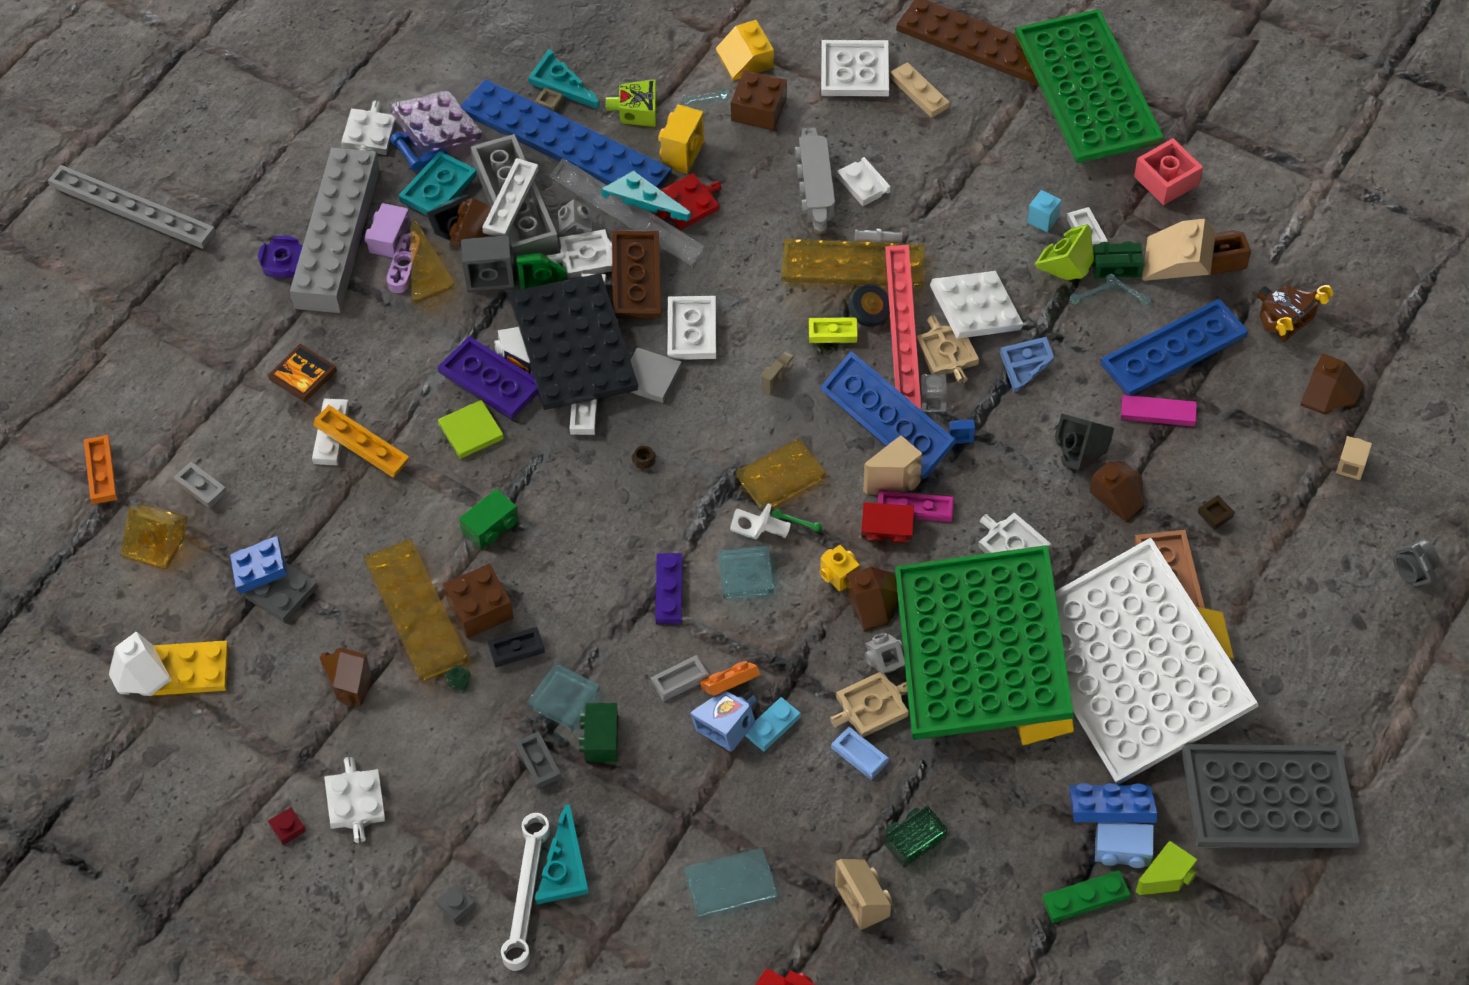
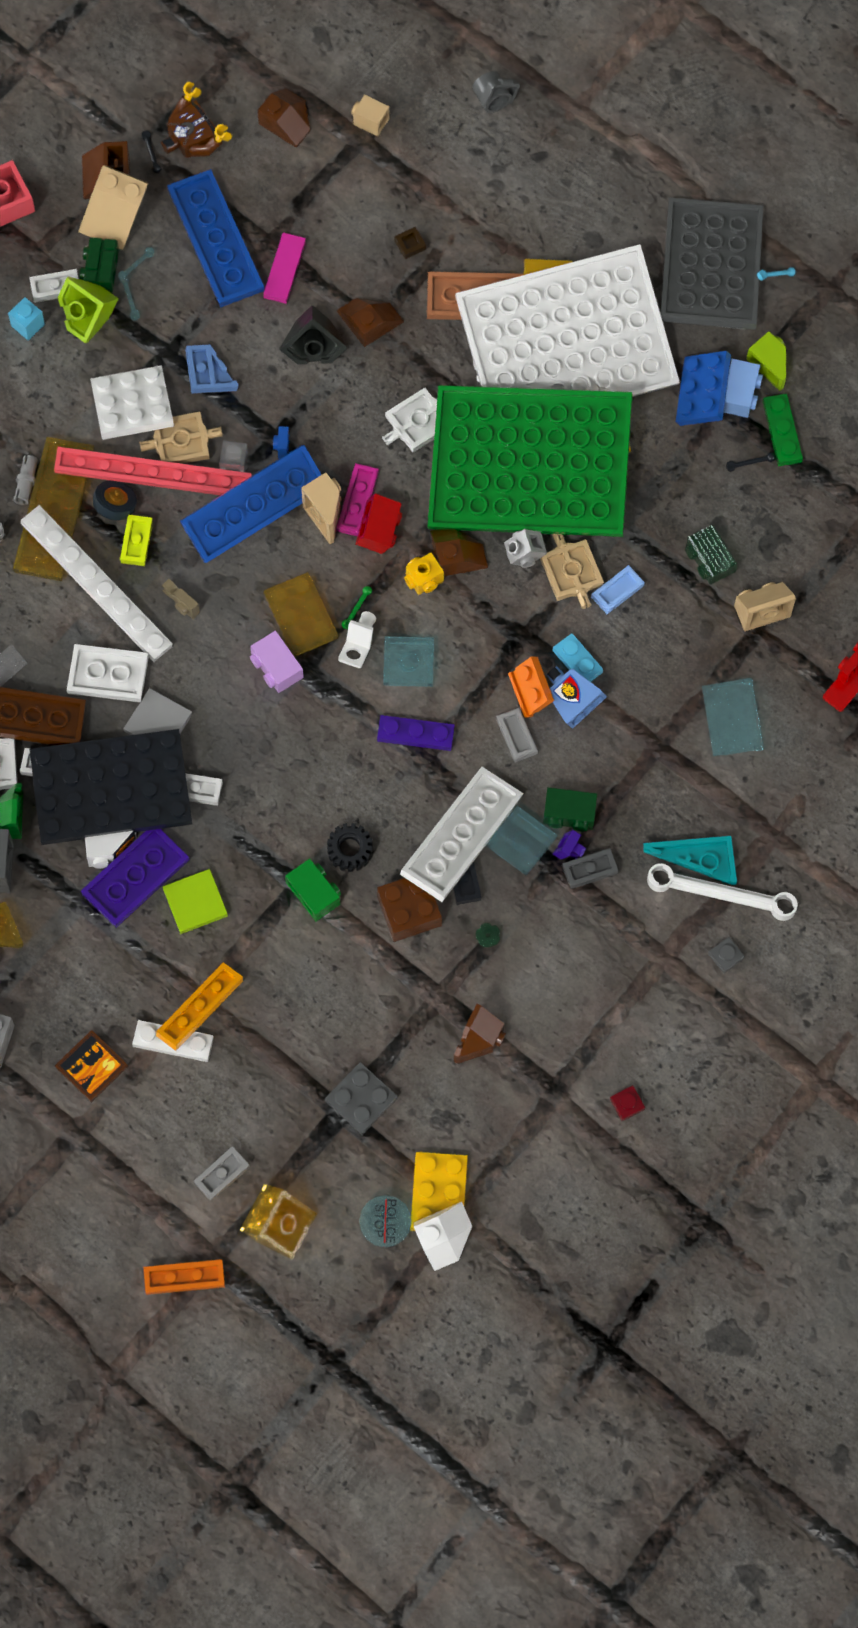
camera: 85 degrees left, 15 degrees up
plate [230,536,287,594] -> none
white plate [324,757,385,843] -> none
clear yellow plate [364,538,468,681] -> none
dark brown plate [632,446,656,469] -> none
none -> white plate [21,505,173,662]
none -> black hinge [142,130,161,173]
none -> lavender brick [250,630,303,693]
none -> black tyre [327,823,373,872]
none -> clear light blue piece [359,1195,412,1248]
none -> white plate [400,767,524,902]
none -> dark purple tile [553,830,586,859]
none -> black hinge [726,453,776,472]
none -> medium azure hinge [757,267,796,281]

